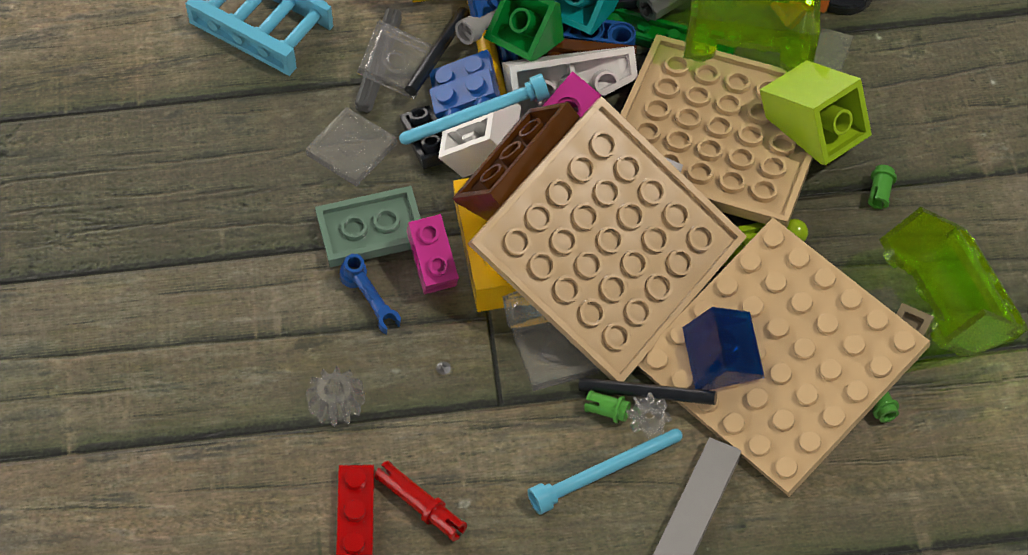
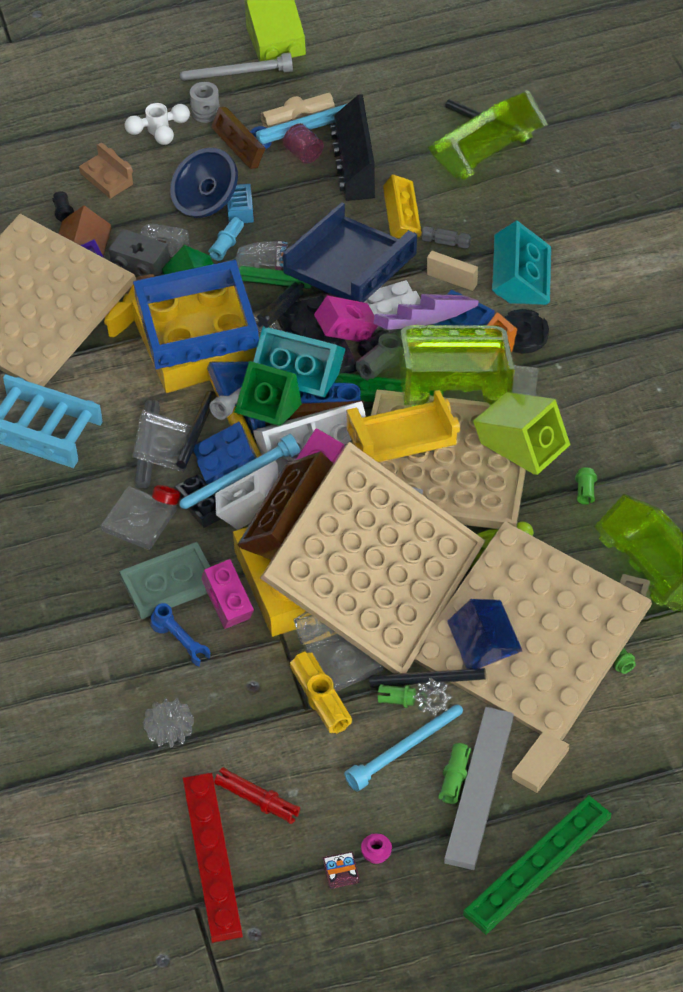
camera: 10 degrees left, 5 degrees down
none -> red tile [152,485,181,505]
none -> yellow piece [290,652,352,734]
none -> yellow panel [346,390,460,462]
none -> bright green pin [439,743,471,804]
none -> tan tile [512,731,569,793]

